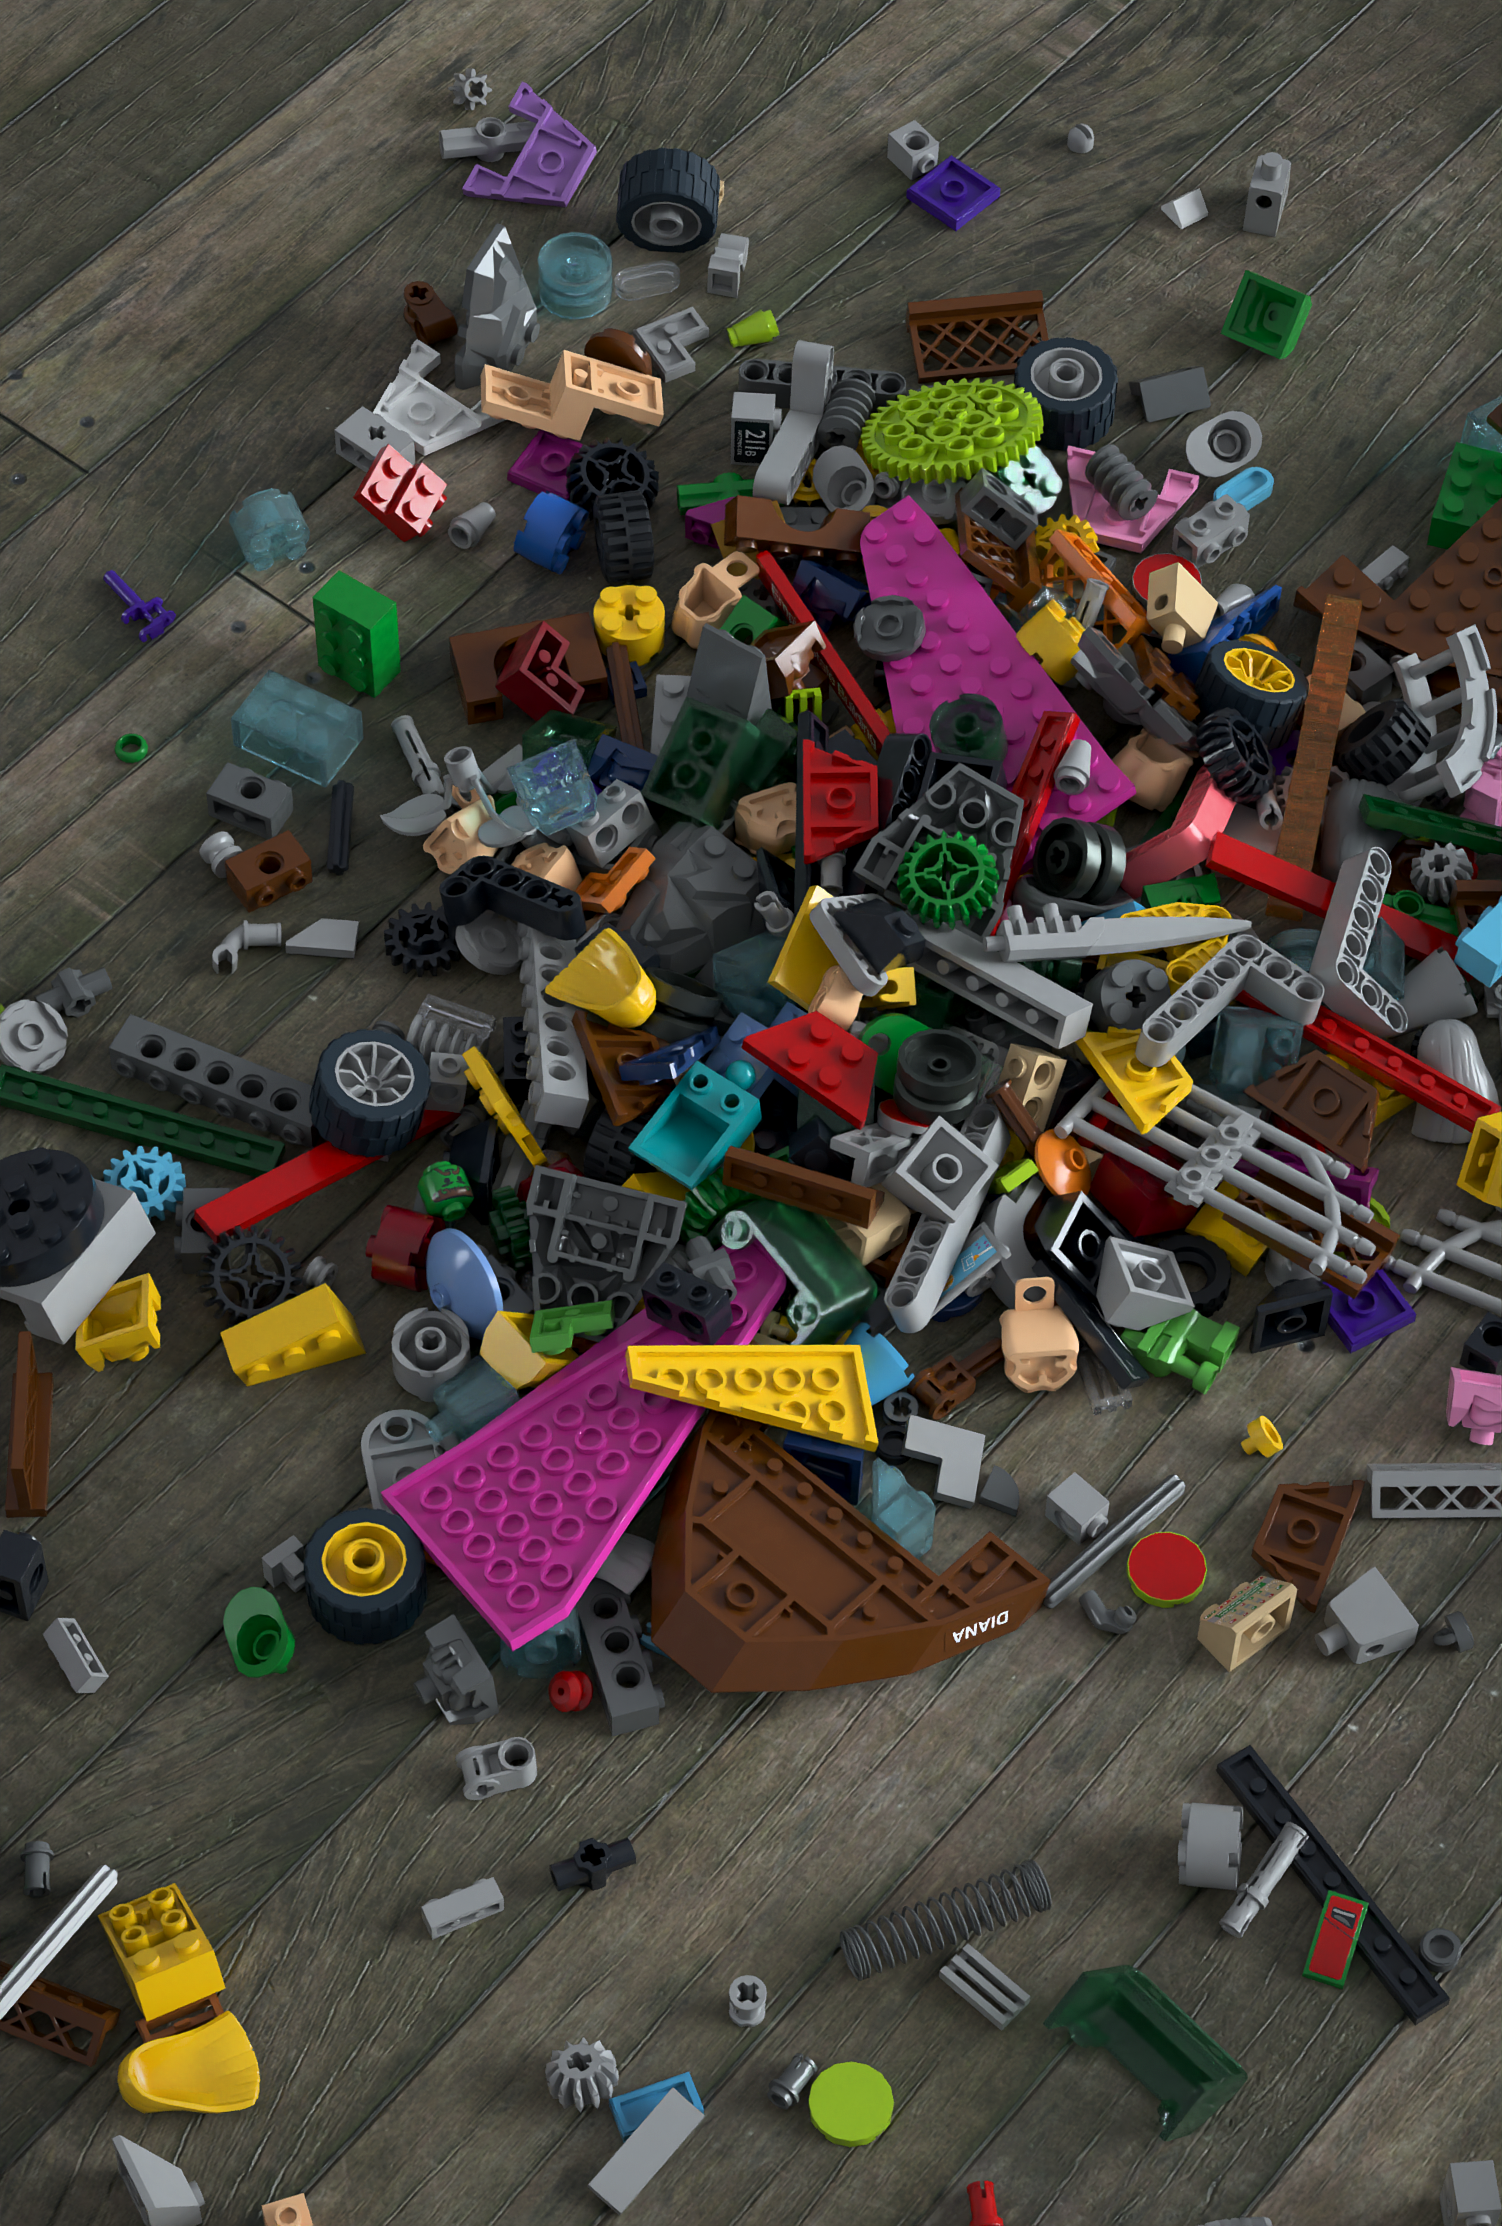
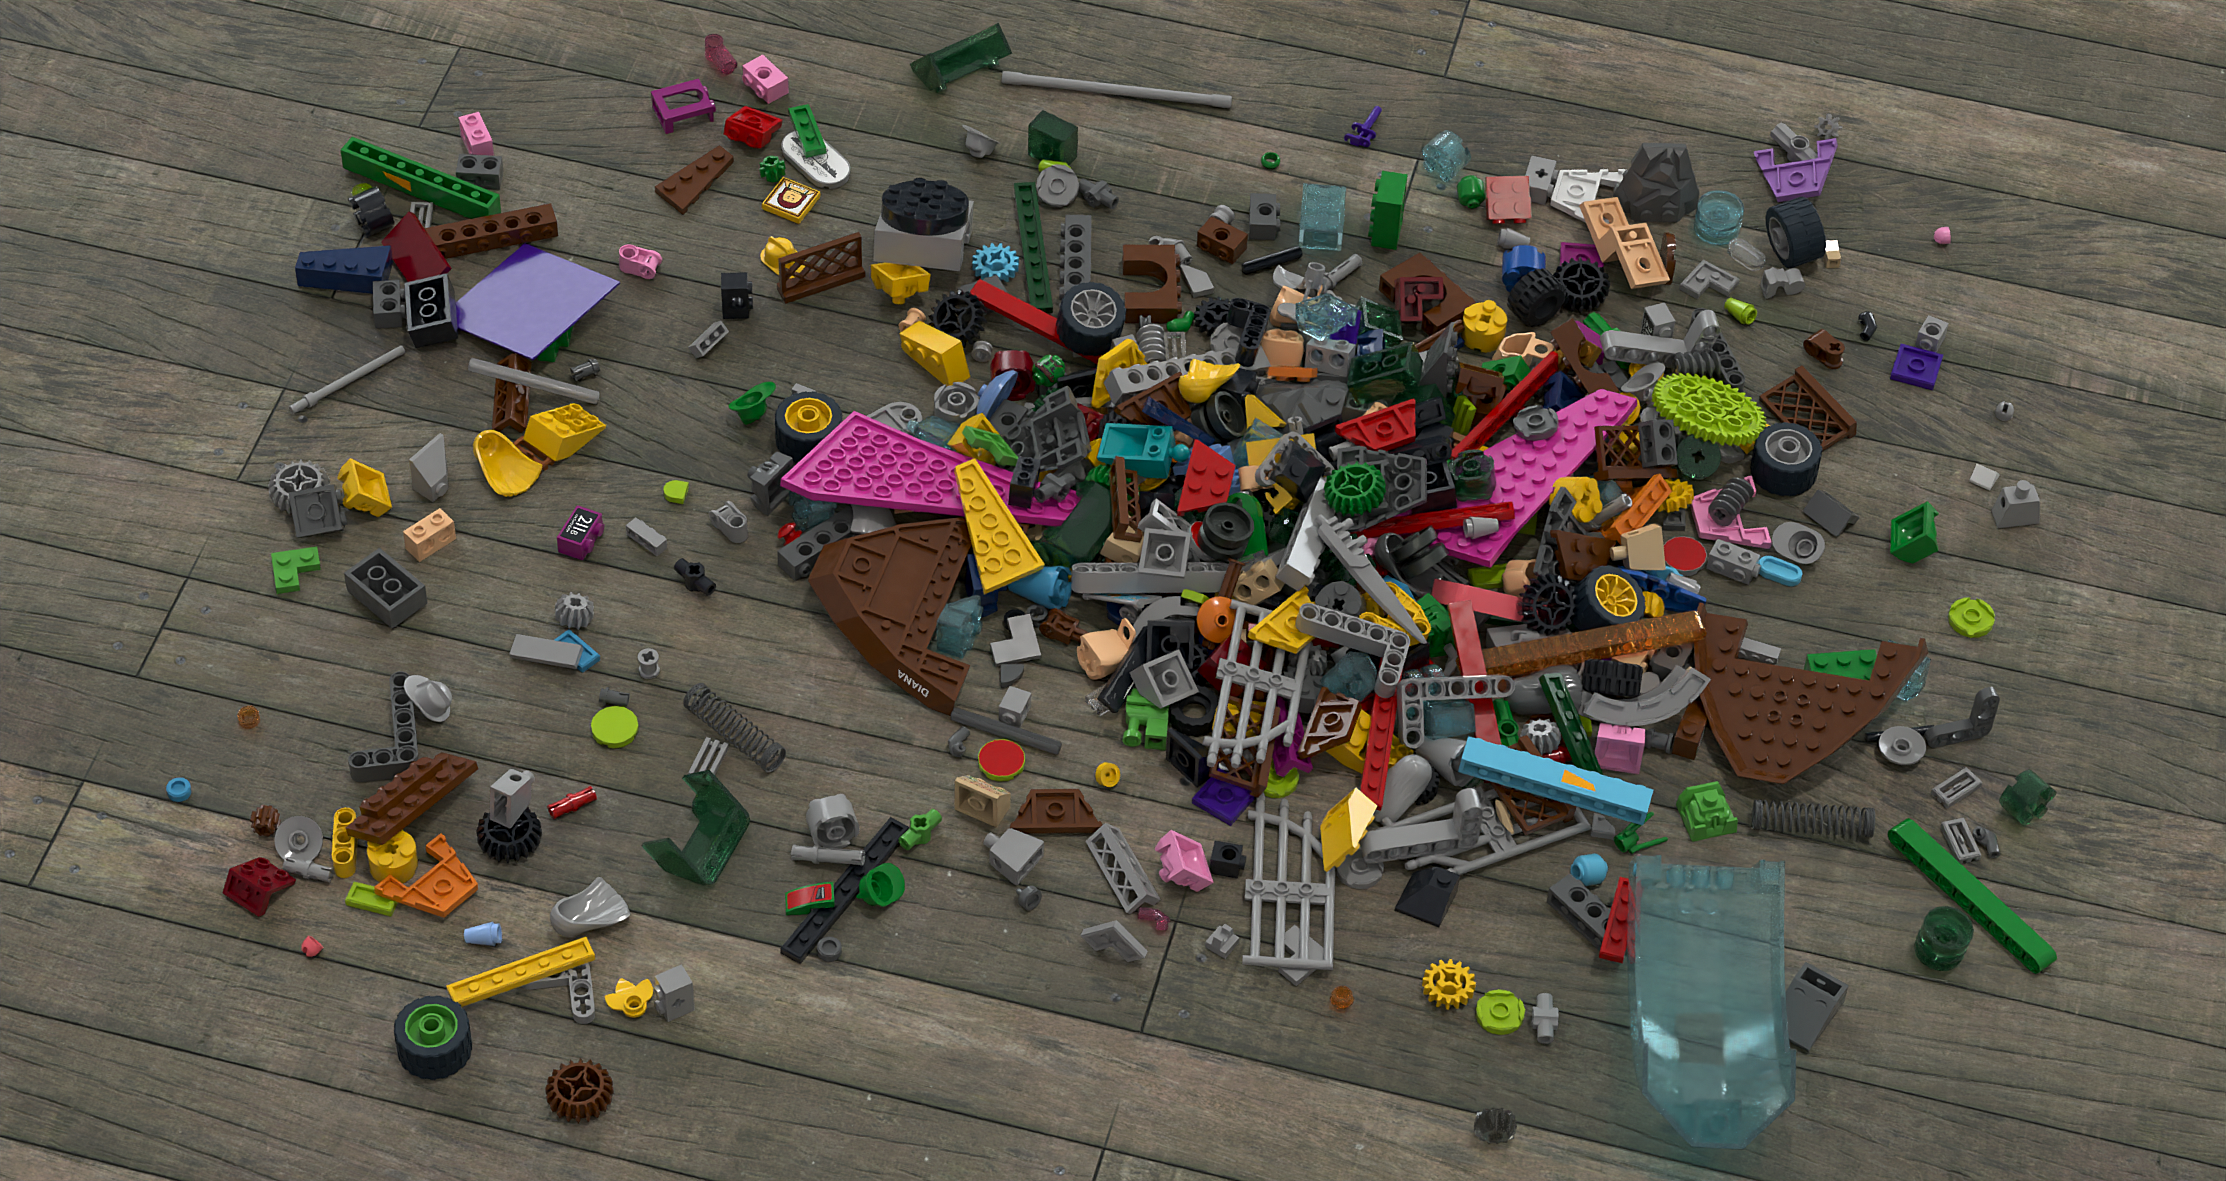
camera: 65 degrees right, 5 degrees down
none -> brick [557,505,605,560]
none -> lime tile [663,480,689,504]
none -> green piece [856,863,905,907]
none -> light nougat bush [899,308,926,332]
none -> bright green axle [899,809,942,850]
none -> reddish brown arch [1122,245,1182,323]
none -> green arm [1166,311,1194,333]
none -> yellow slope [1245,394,1286,430]
none -> green head [1457,175,1486,209]
none -> reddish brown piece [1803,329,1845,369]
none -> black arm [1858,311,1877,341]
none -> bright pink hinge [1934,227,1951,244]
none -> lime tile [1948,597,1995,638]

